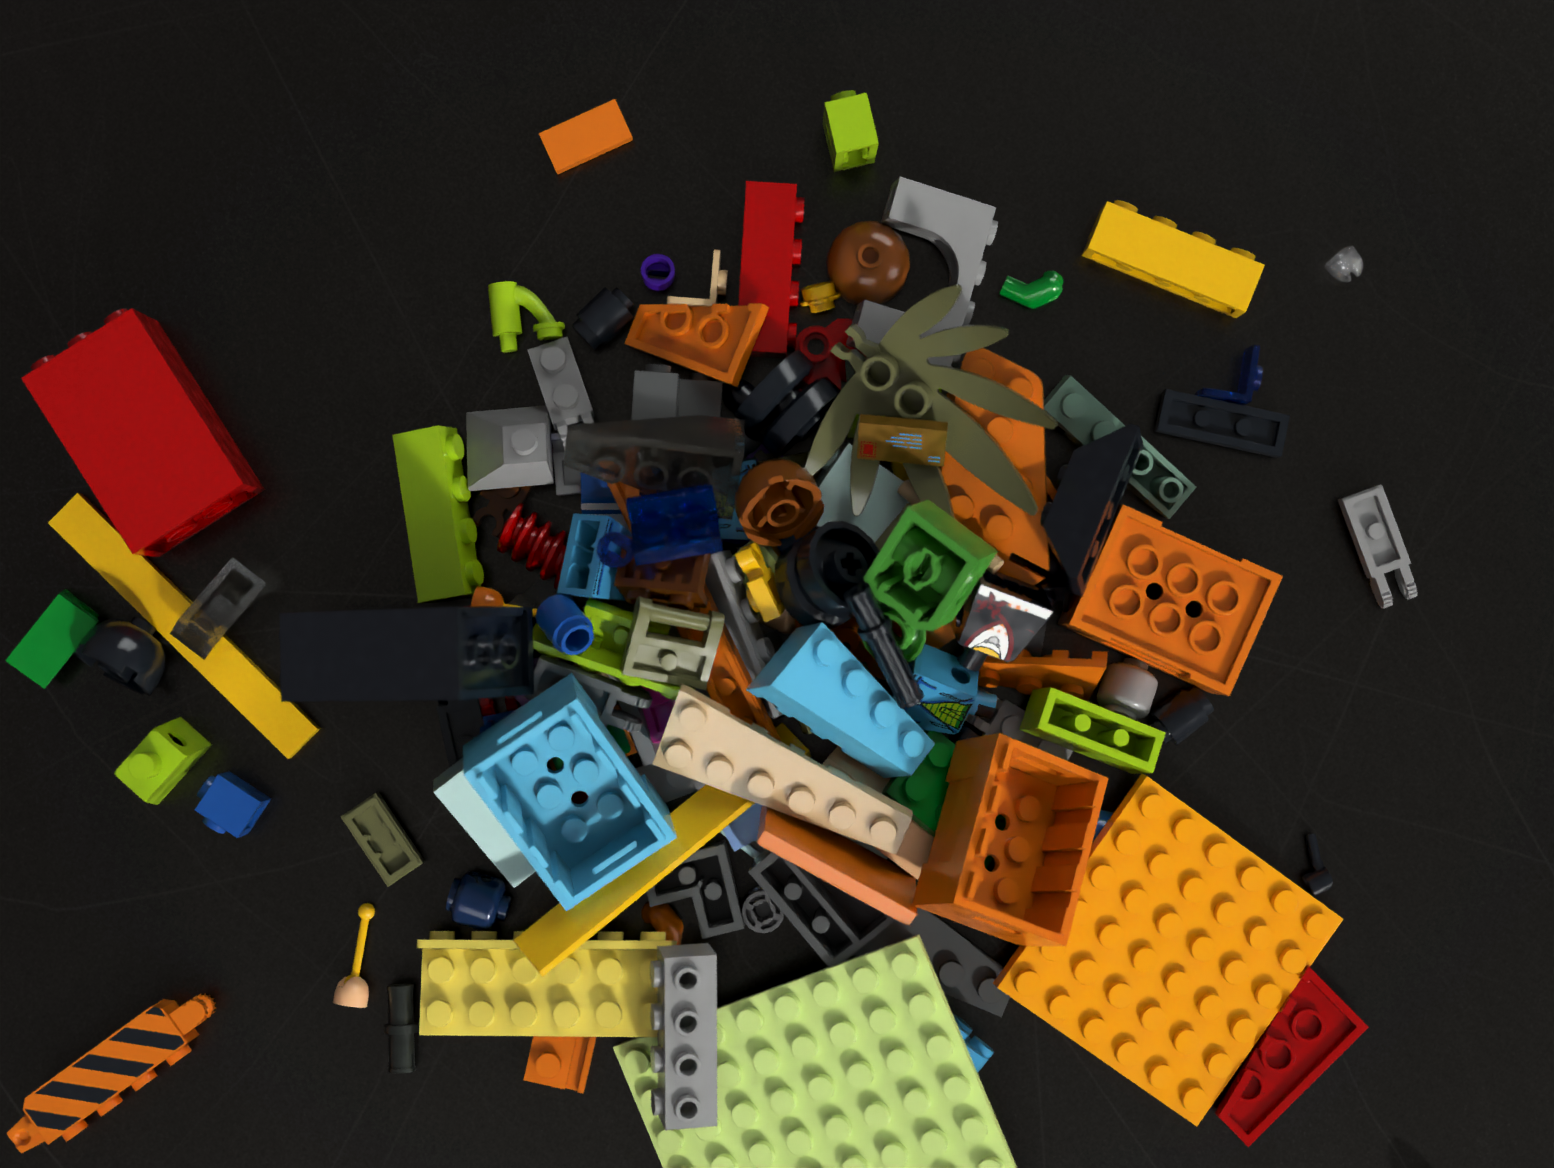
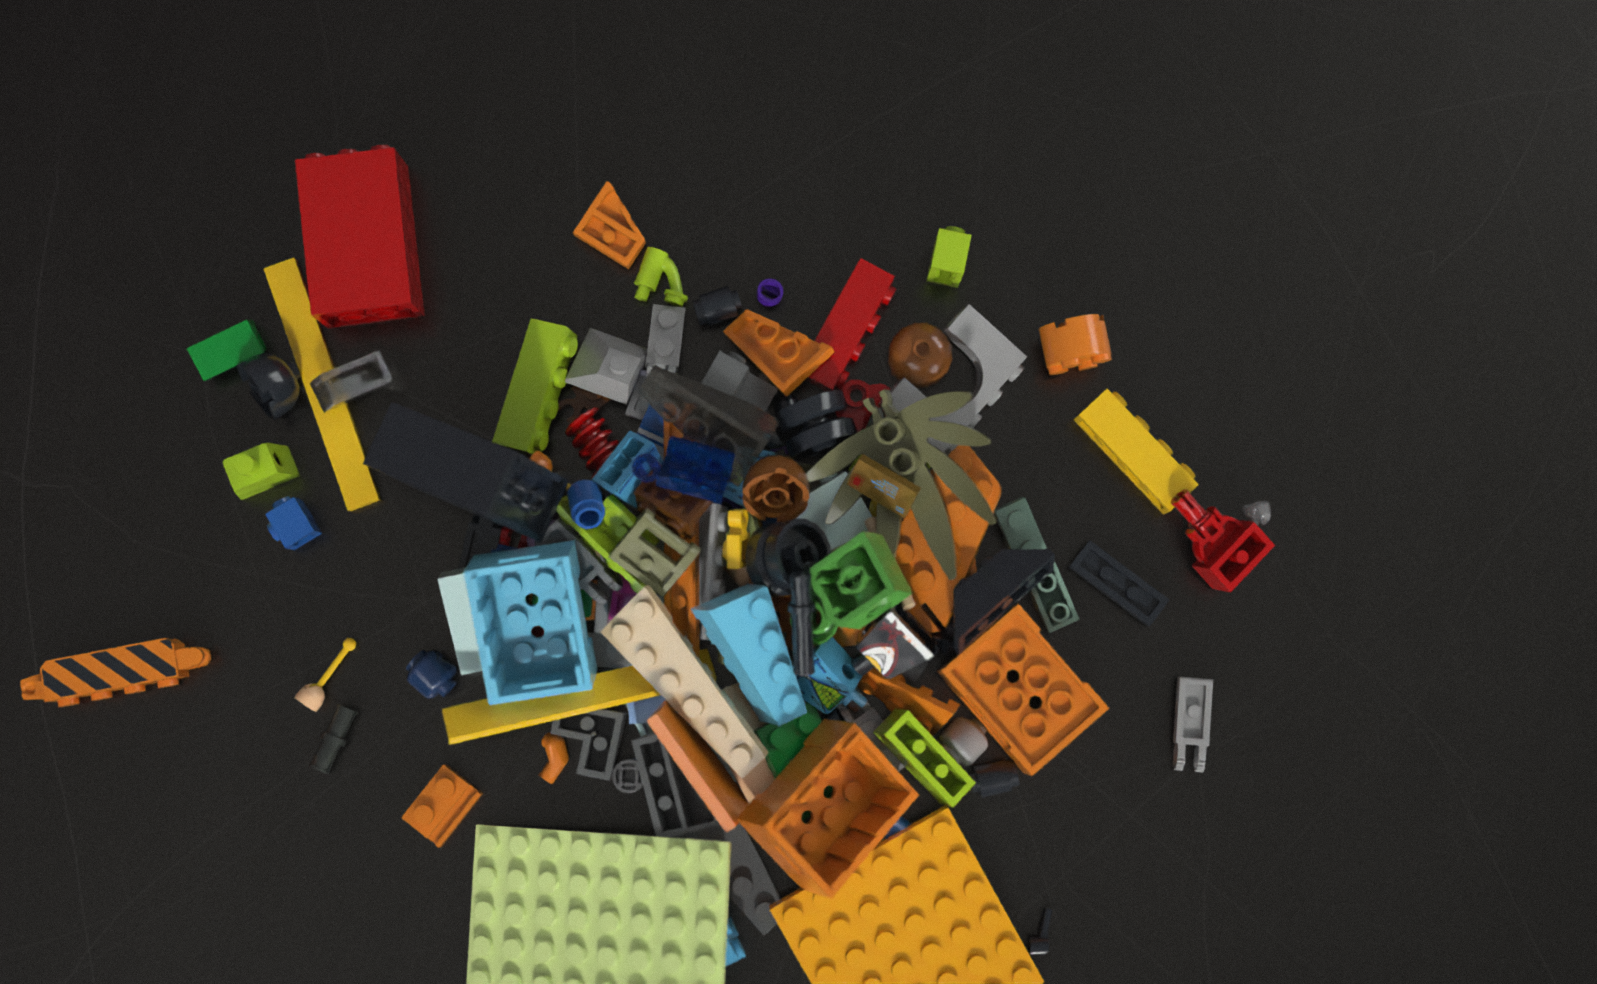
camera: 25 degrees right, 5 degrees down
olive plate [341,792,426,887] -> none
light yellow bracket [417,931,677,1037] -> none
orange tile [539,99,633,175] -> none
light grey brick [650,943,717,1130] -> none
tan bracket [667,249,728,306] -> none
yellow plate [800,281,841,313] -> none
green arm [999,271,1064,309] -> none
clear blue bracket [1196,345,1263,405] -> none
none -> orange wing [573,181,646,269]
none -> orange brick [1039,314,1112,375]
none -> red brick [1170,489,1275,592]

